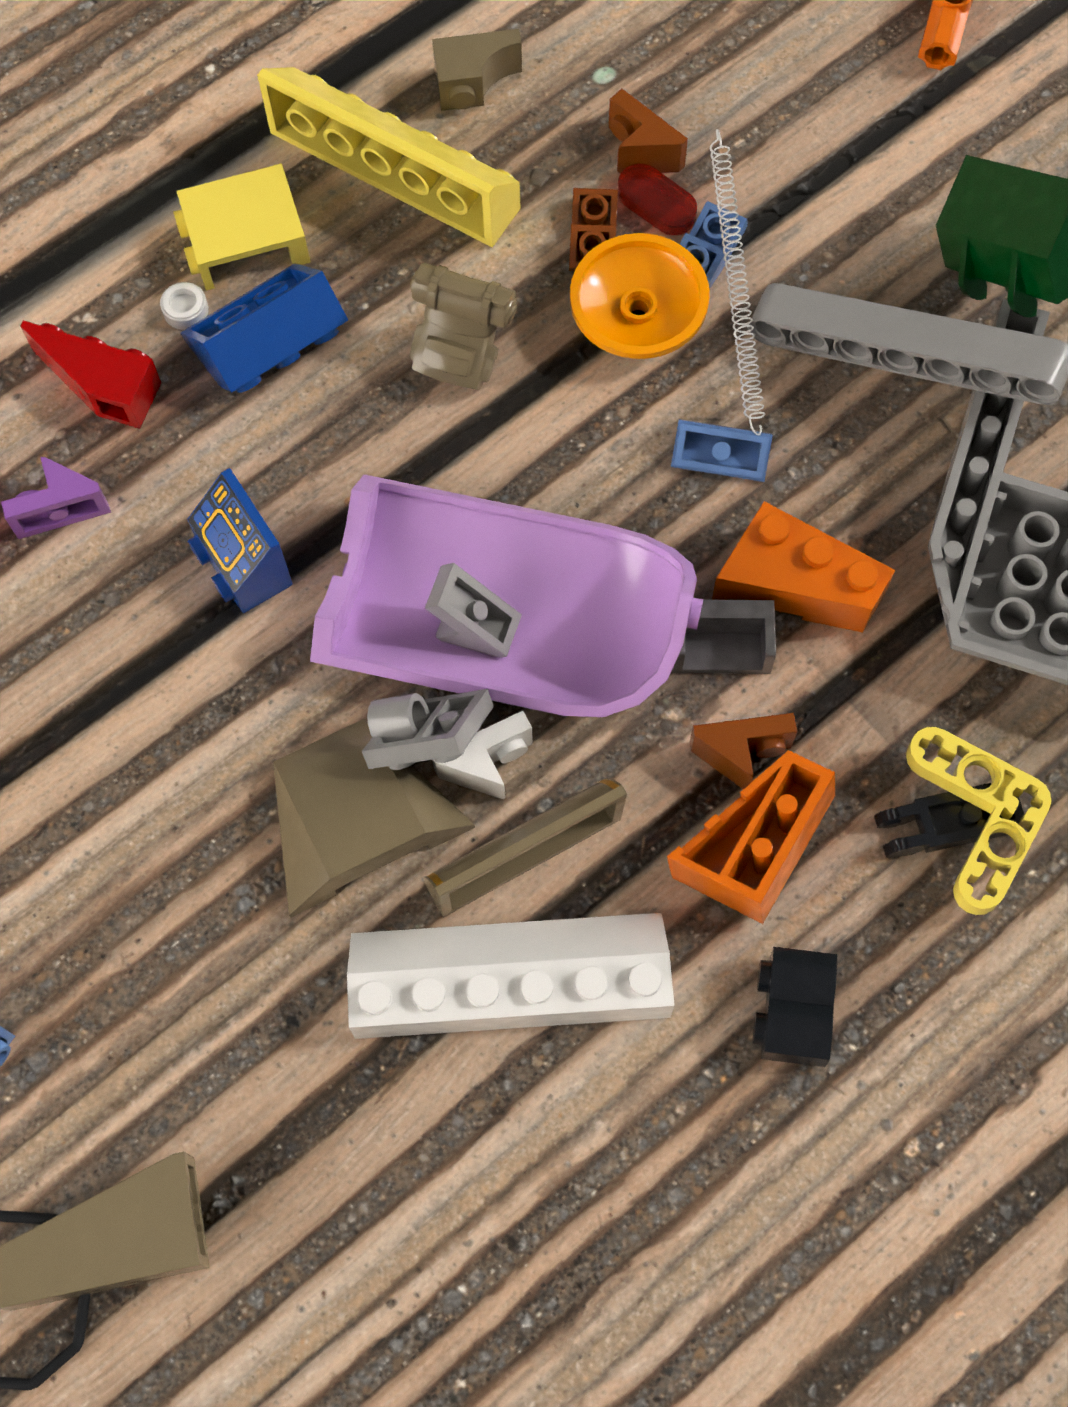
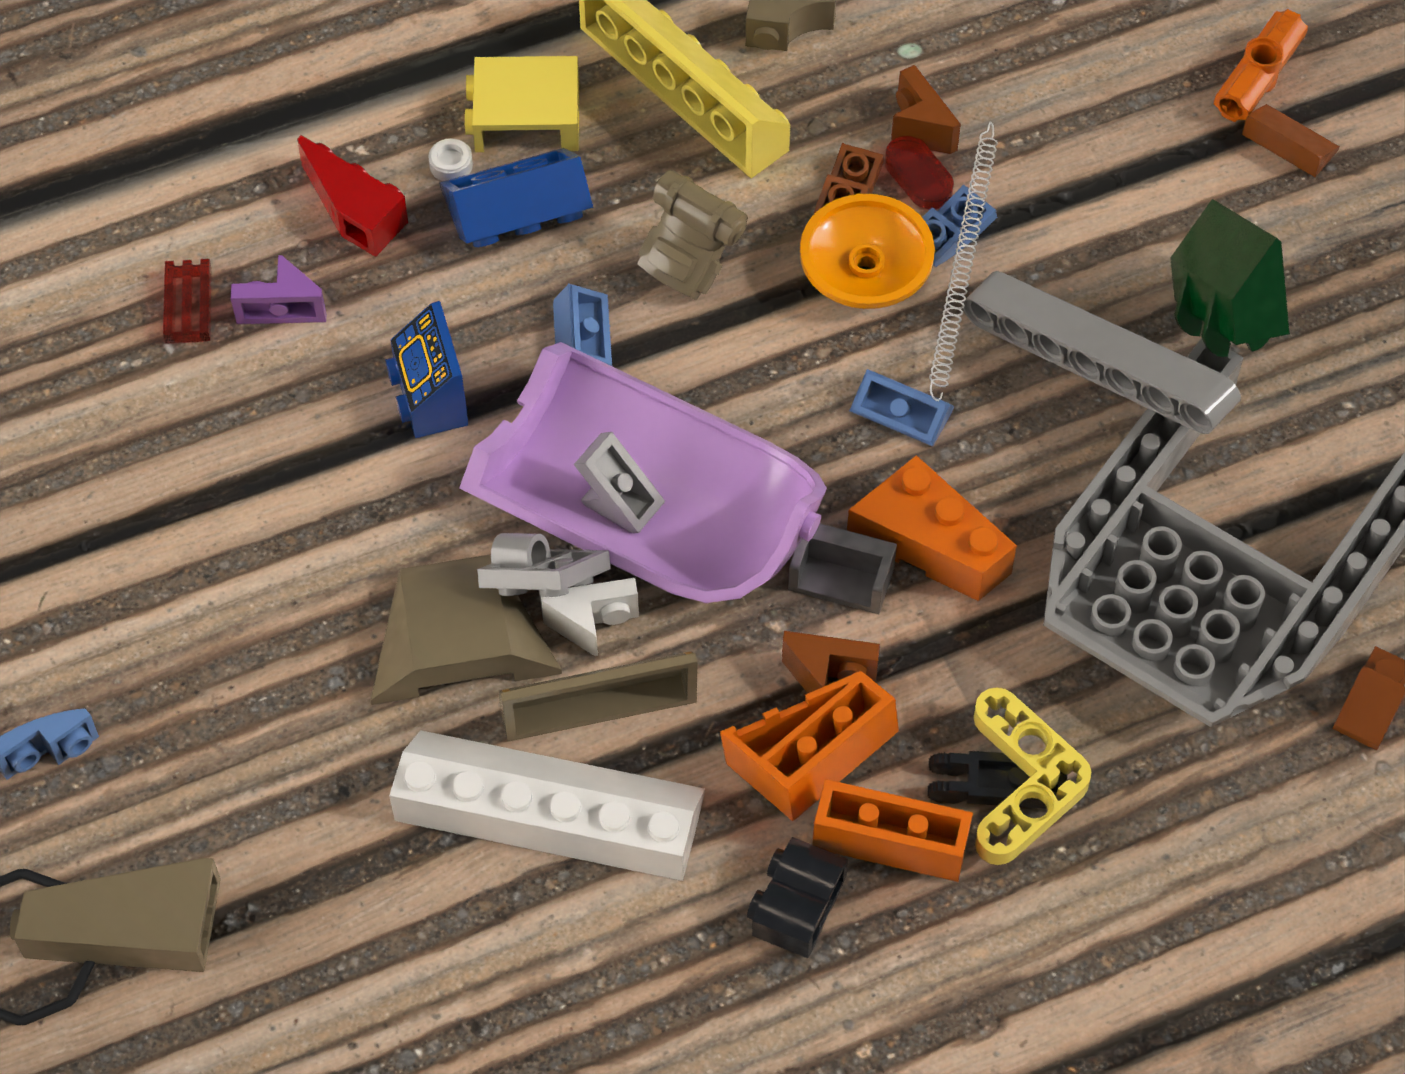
camera: 15 degrees right, 10 degrees down
none -> medium blue slope [553,283,612,366]
none -> orange brick [812,779,973,882]
none -> dark orange slope [1242,104,1340,177]

